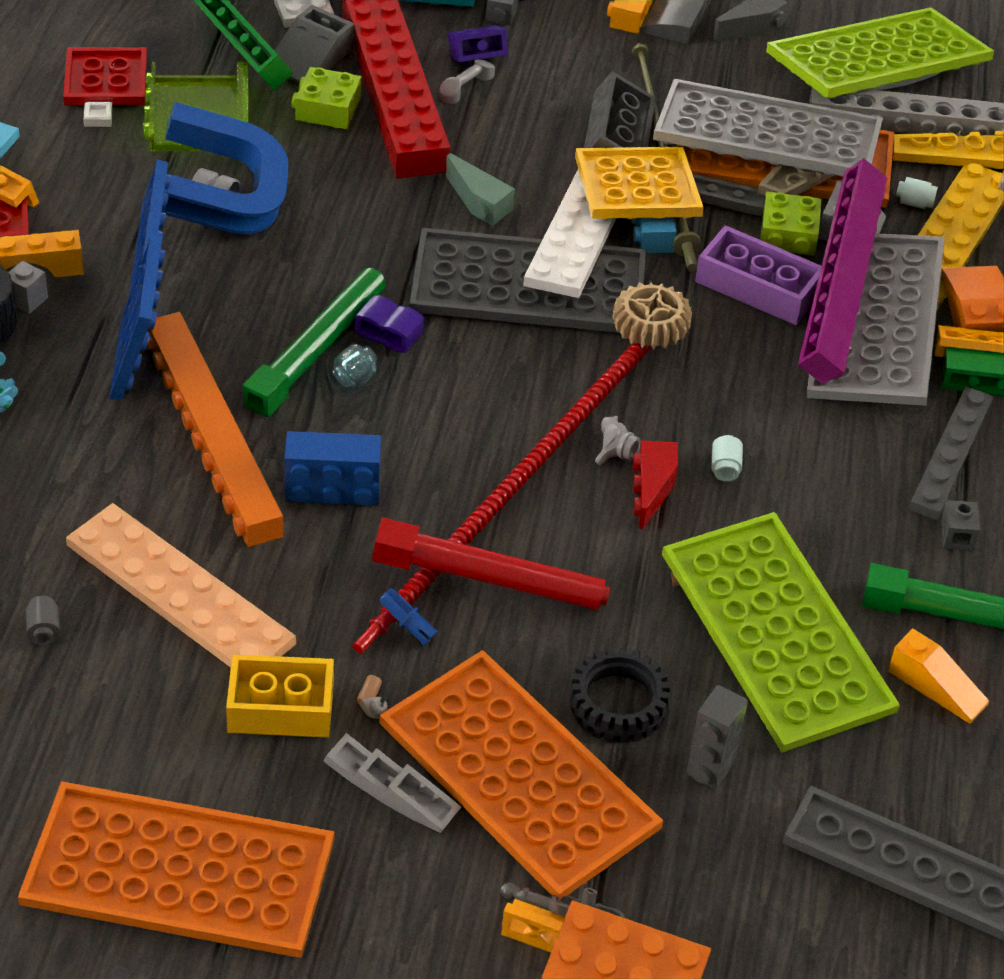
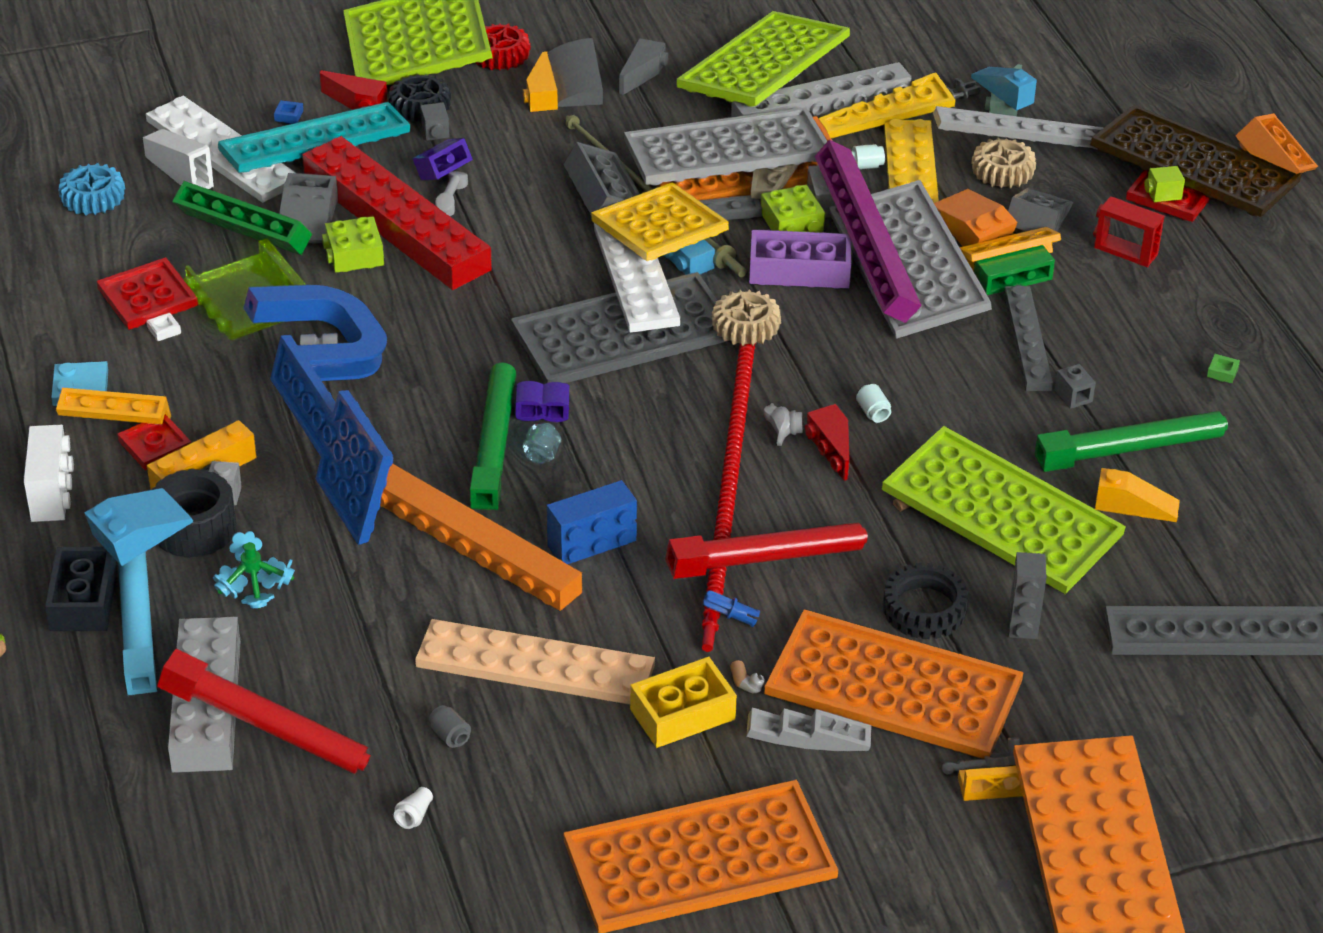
camera: 25 degrees left, 5 degrees down
sand green slope [446,153,515,226] -> none

